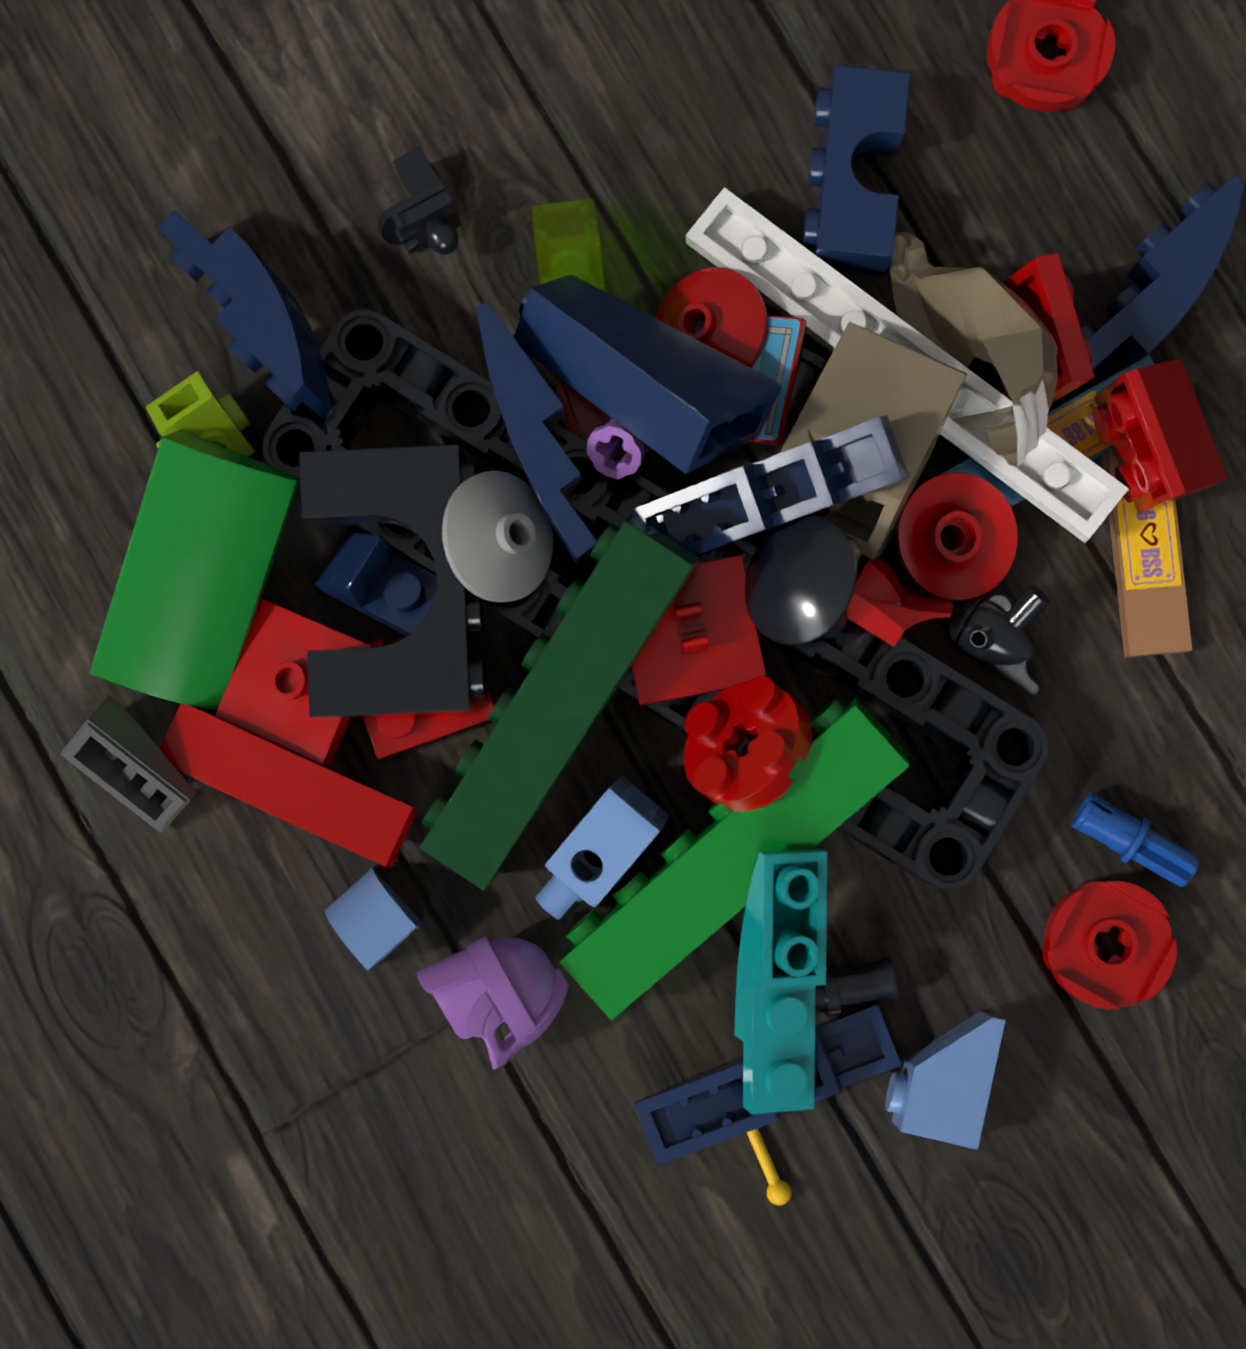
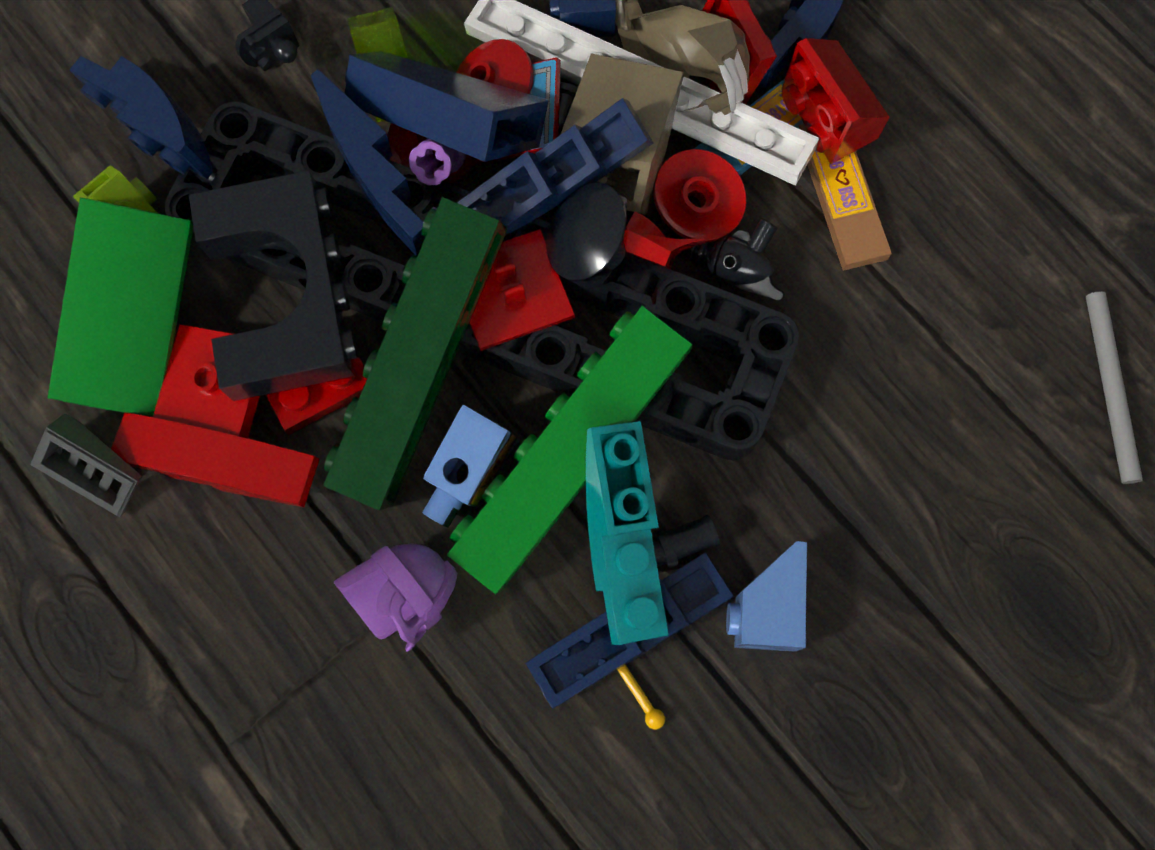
camera: 10 degrees left, 10 degrees down
dark blue slope [314,533,437,636] -> none
medium blue brick [325,867,423,971] -> none
light grey dish [442,471,553,603] -> none
red plate [684,676,812,812] -> none
red plate [1042,880,1177,1010] -> none
blue axle [1070,792,1200,887] -> none

